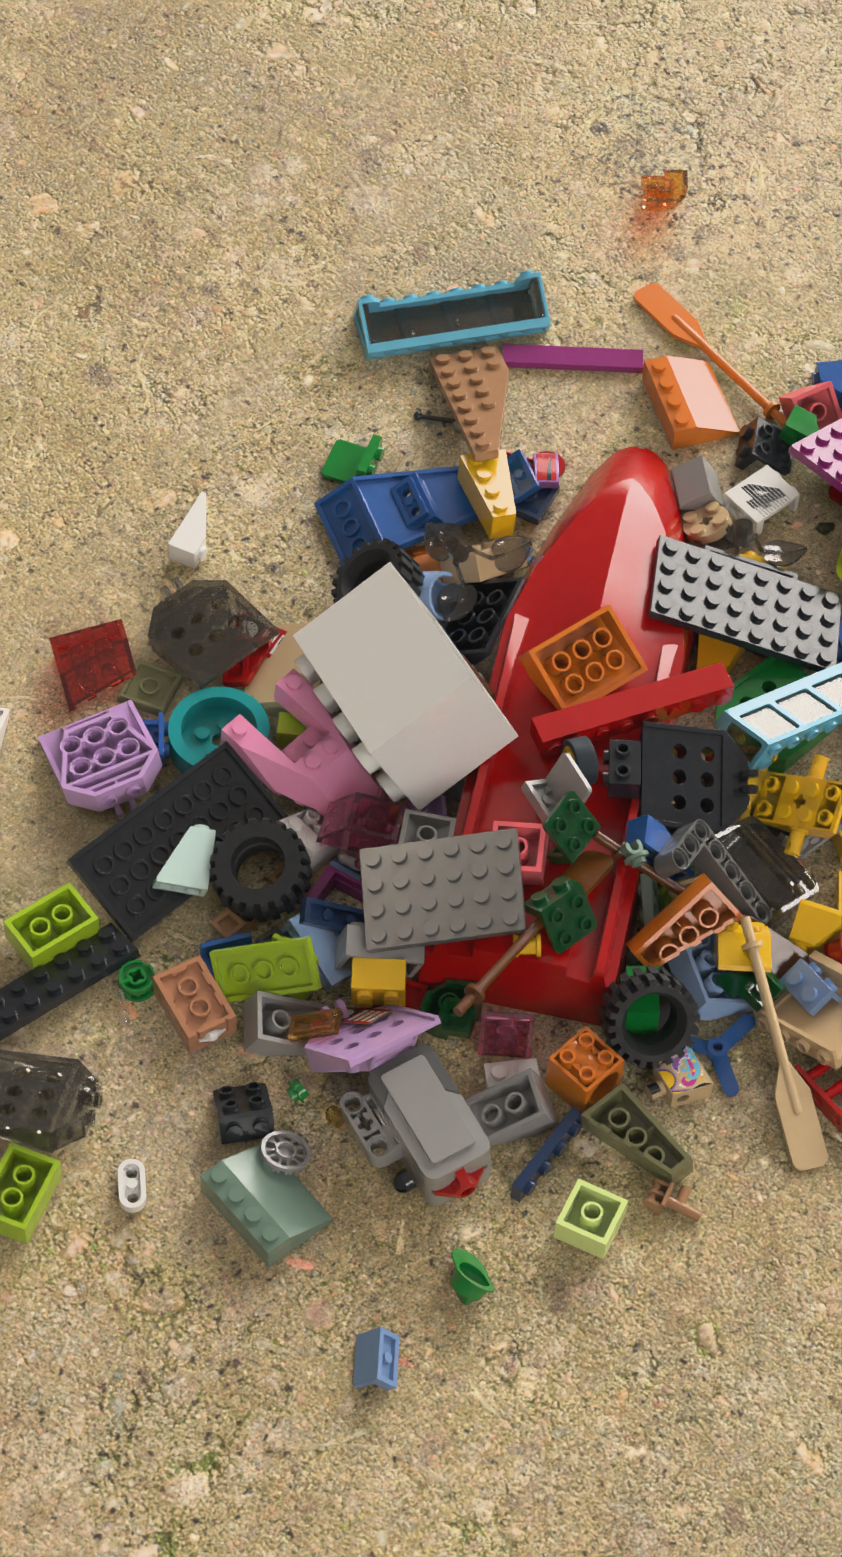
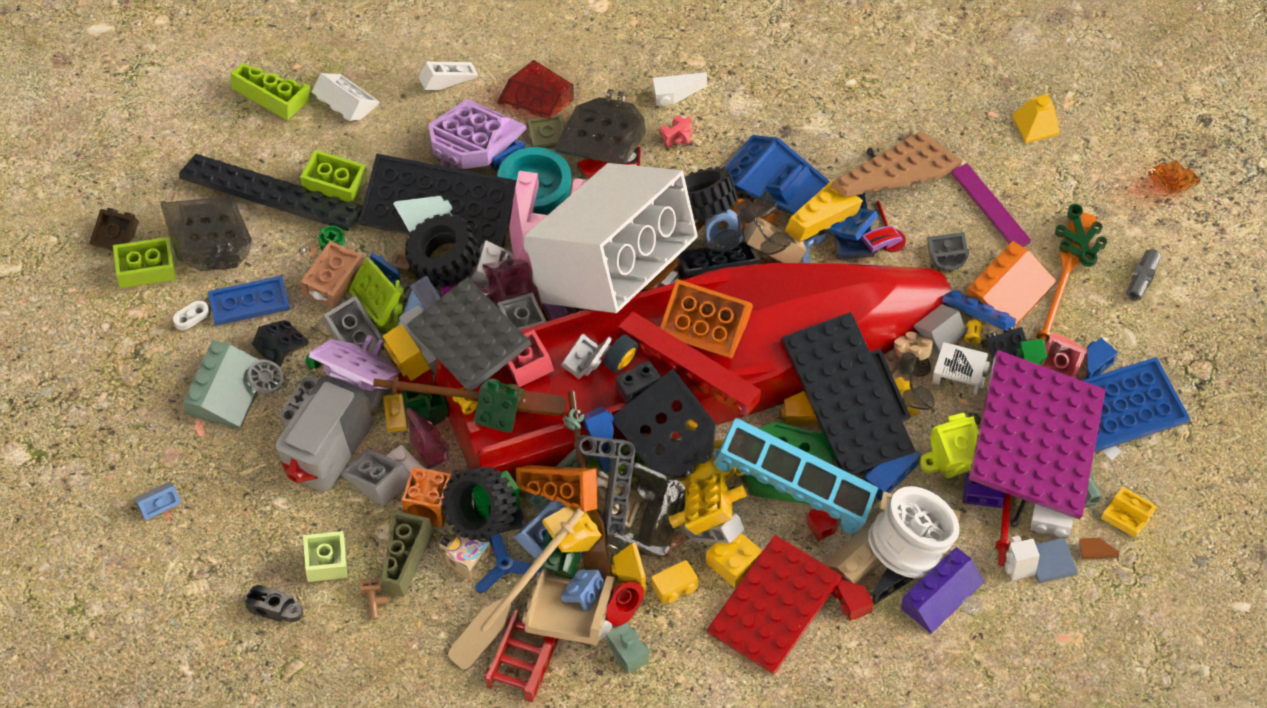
camera: 60 degrees right, 0 degrees up
clear orange tile [287,1008,343,1042] -> none
sticker [317,1007,393,1024] -> none
green bracket [321,434,385,483] -> none
window [353,270,551,360] -> none
green piece [450,1248,495,1305] -> none
dark blue plate [511,1106,583,1203] -> none
dark green bracket [543,791,601,864] -> none
none -> blue plate [208,275,290,326]
none -> black piece [245,585,303,623]
none -> yellow plate [383,394,407,433]
none -> coral hips [660,115,692,148]
none -> dark grey slope [927,232,969,271]
none -> blue plate [942,290,1016,331]
none -> yellow bush [964,320,984,345]
none -> yellow slope [1012,94,1060,144]
none -> dark green plant [1055,204,1107,267]
none -> dark grey piece [1126,249,1161,301]

